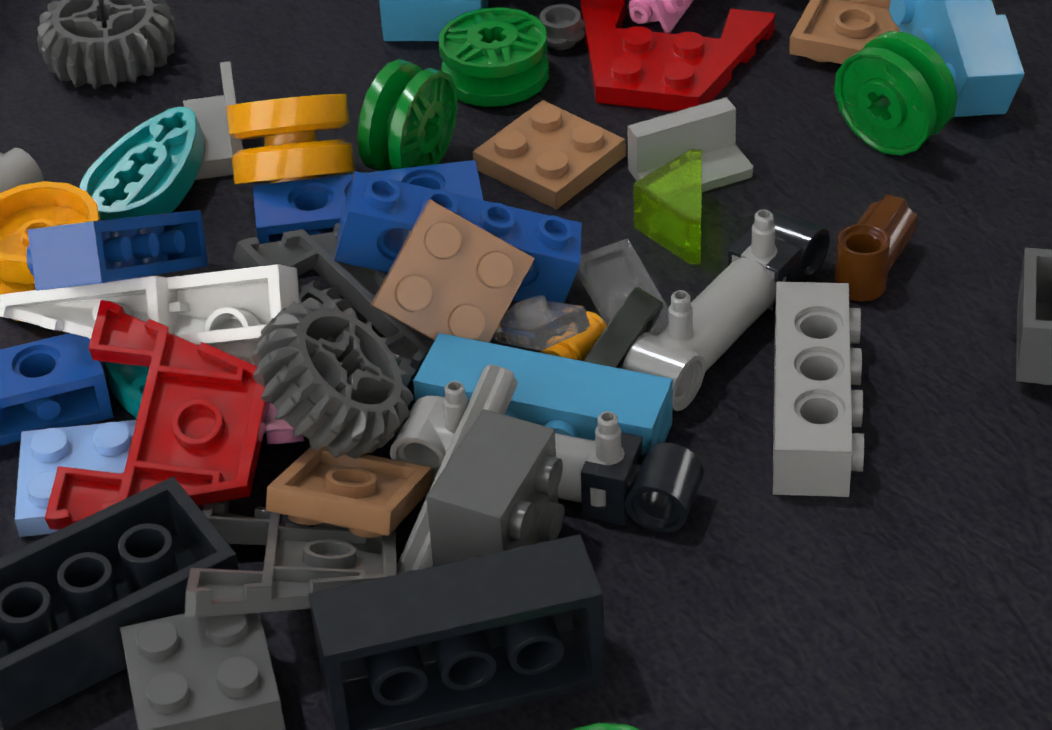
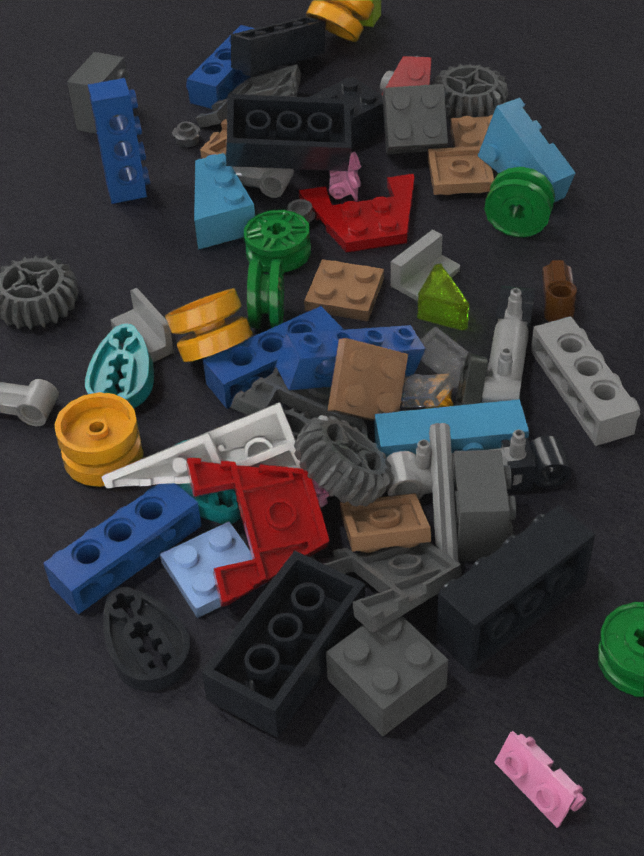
camera: 25 degrees left, 5 degrees up
blue brick [26,210,208,291] -> none

